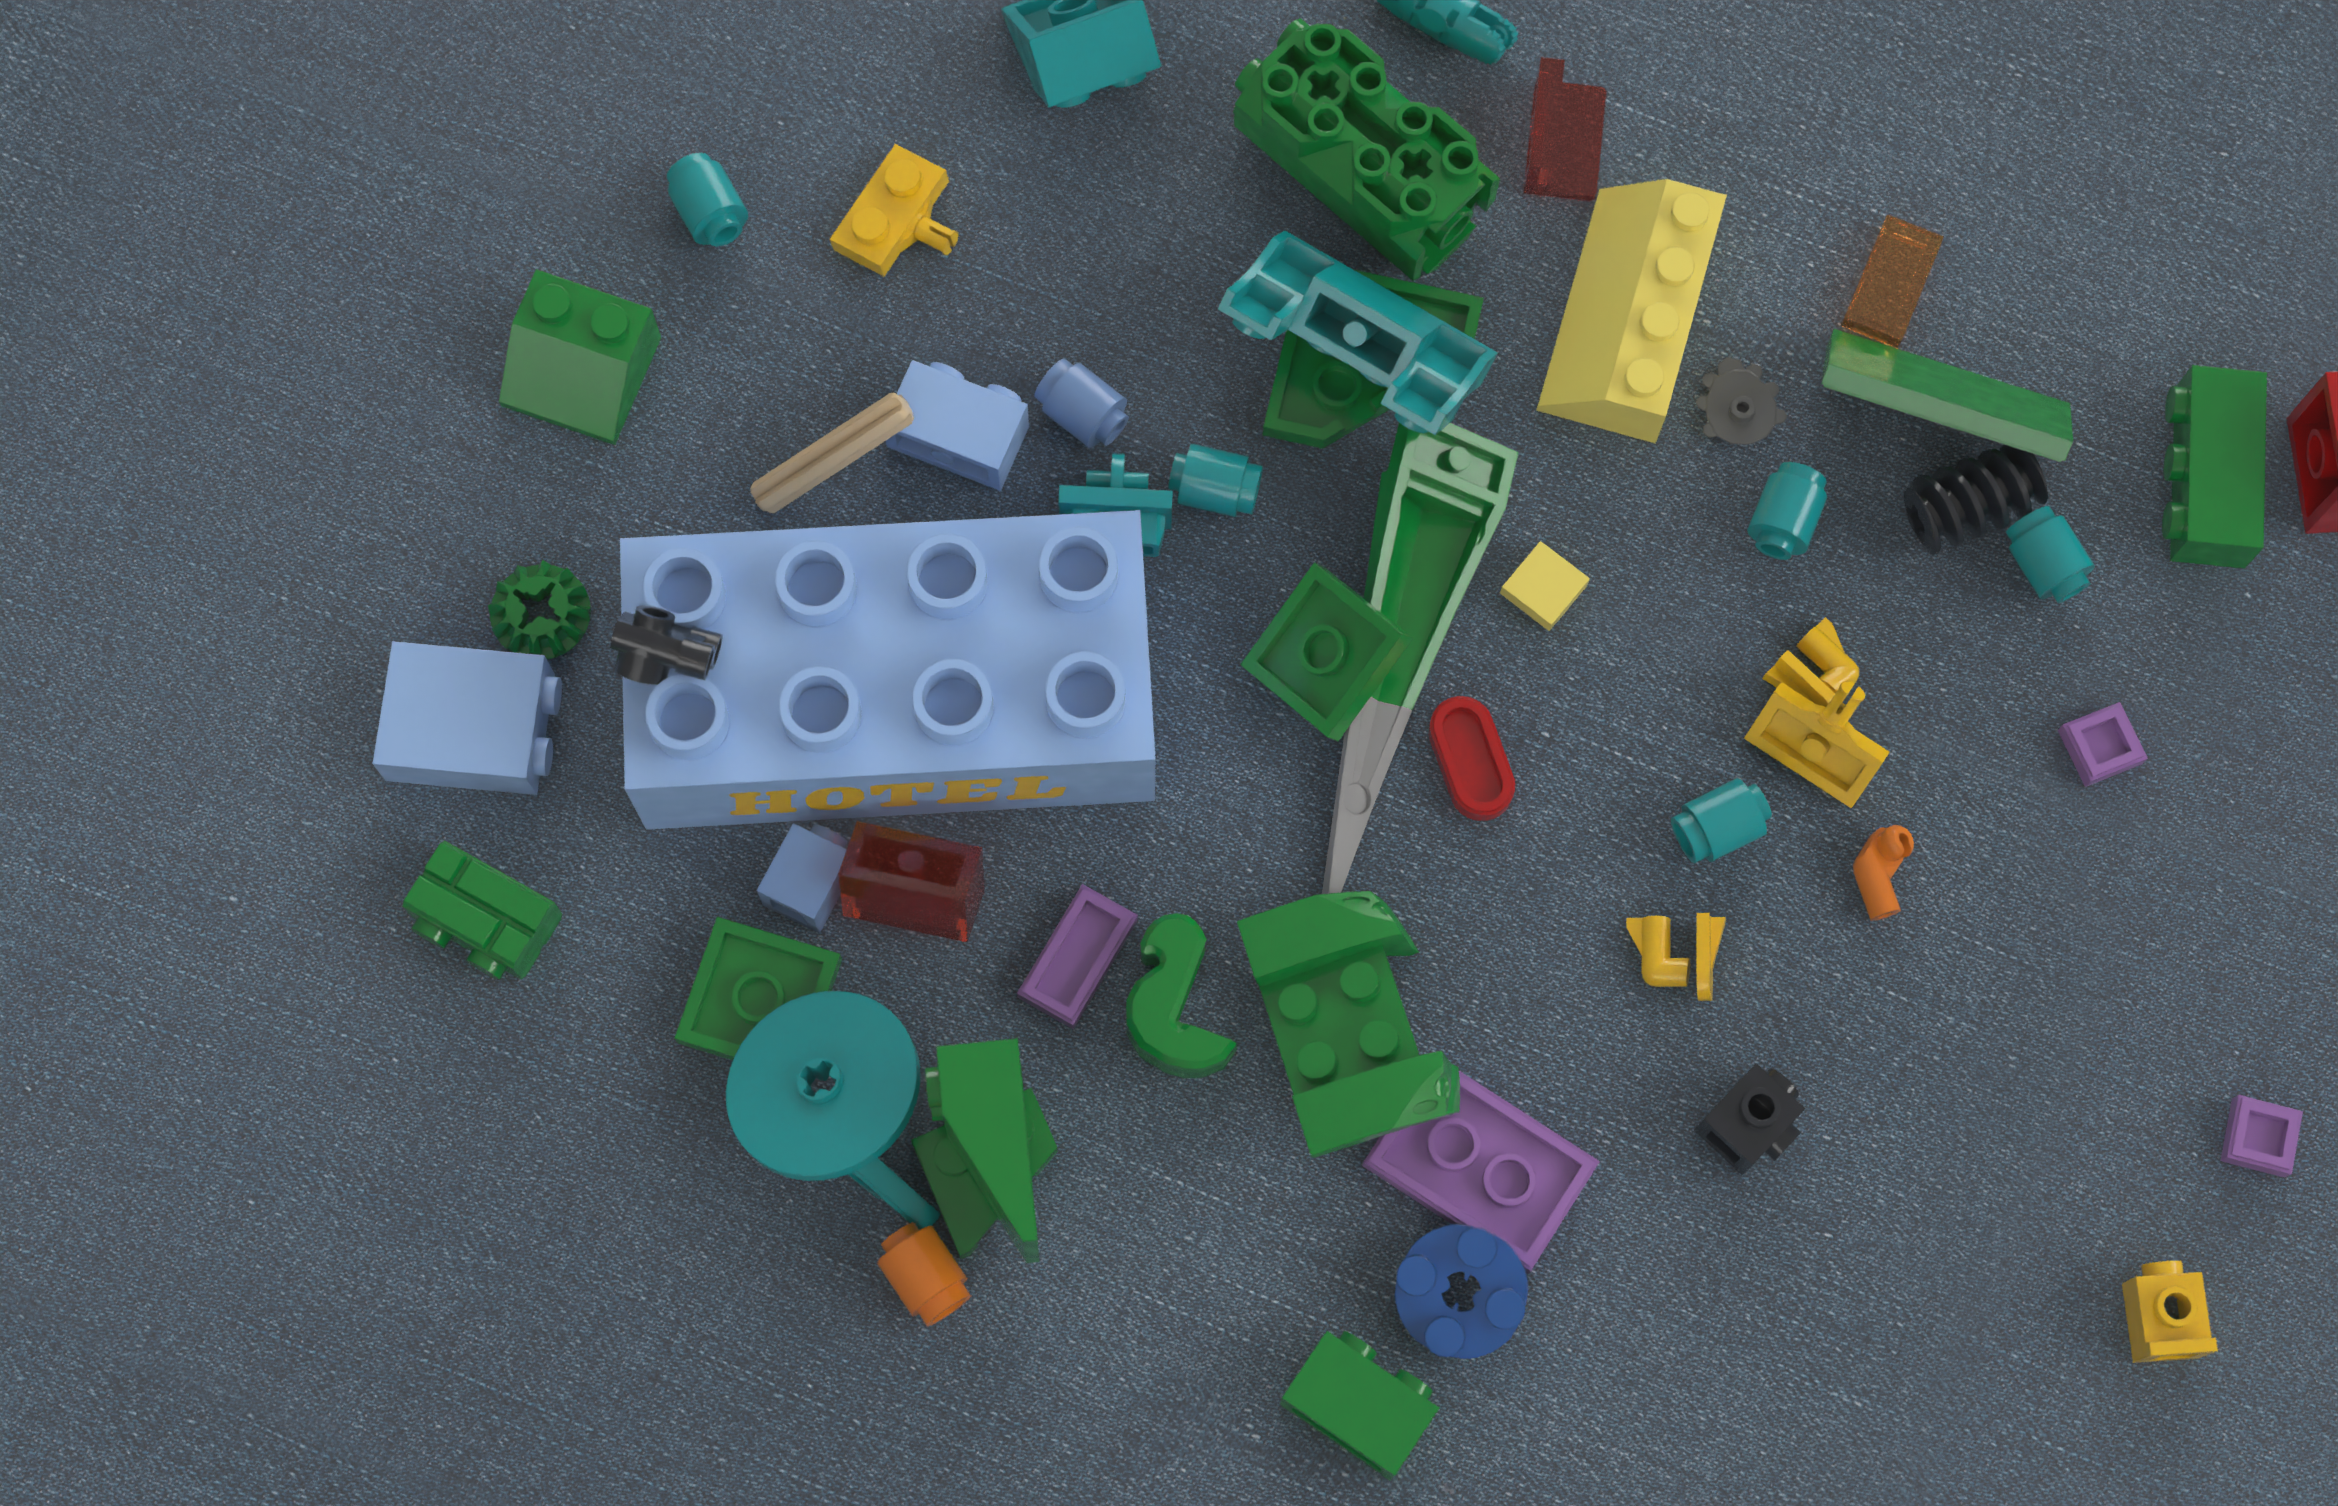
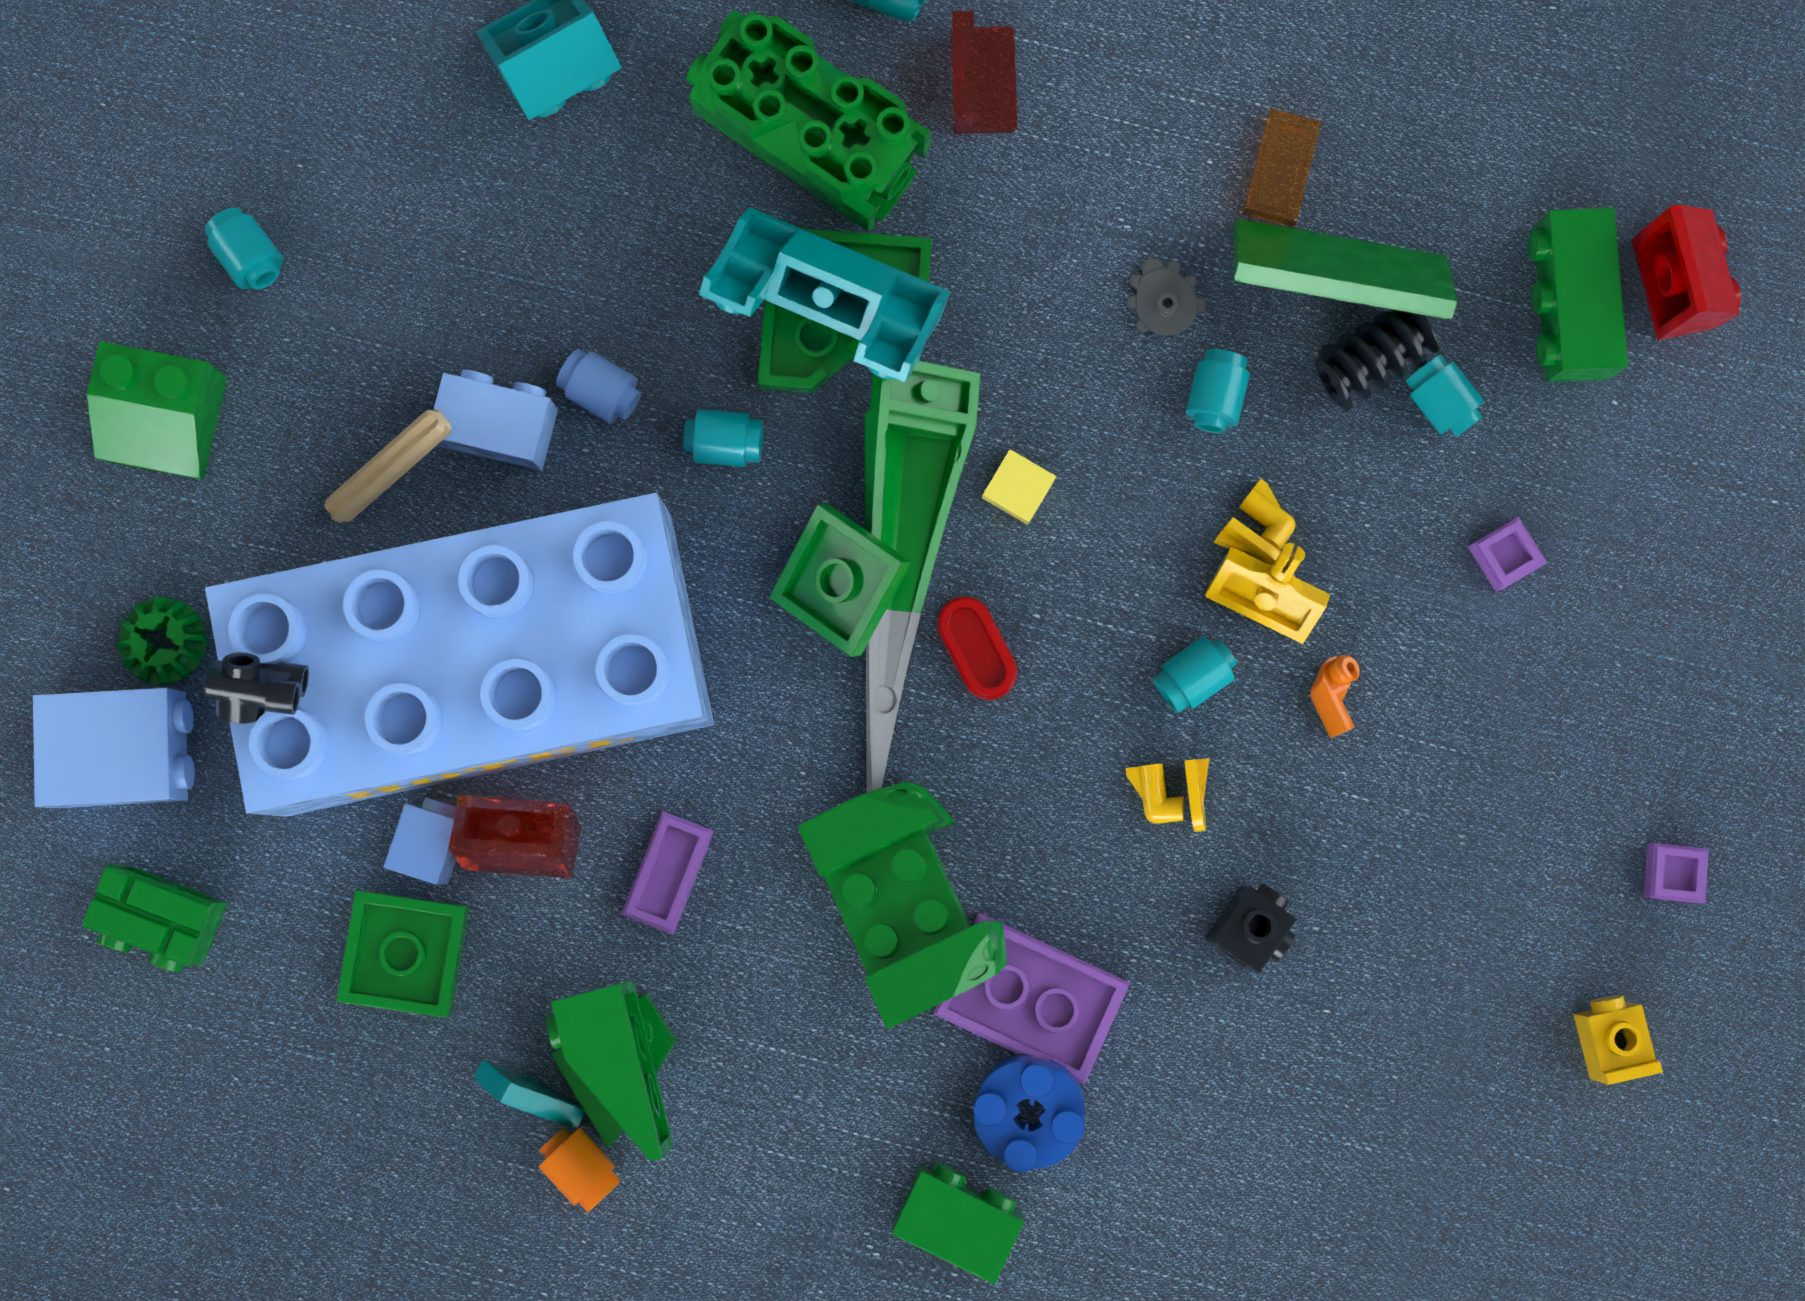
camera: 10 degrees left, 10 degrees up
teal piece [726,991,921,1181] -> none
yellow plate [830,144,958,277] -> none
teal hips [1058,453,1173,557] -> none
green animal [1126,913,1237,1078] -> none
light yellow slope [1536,179,1727,443] -> none

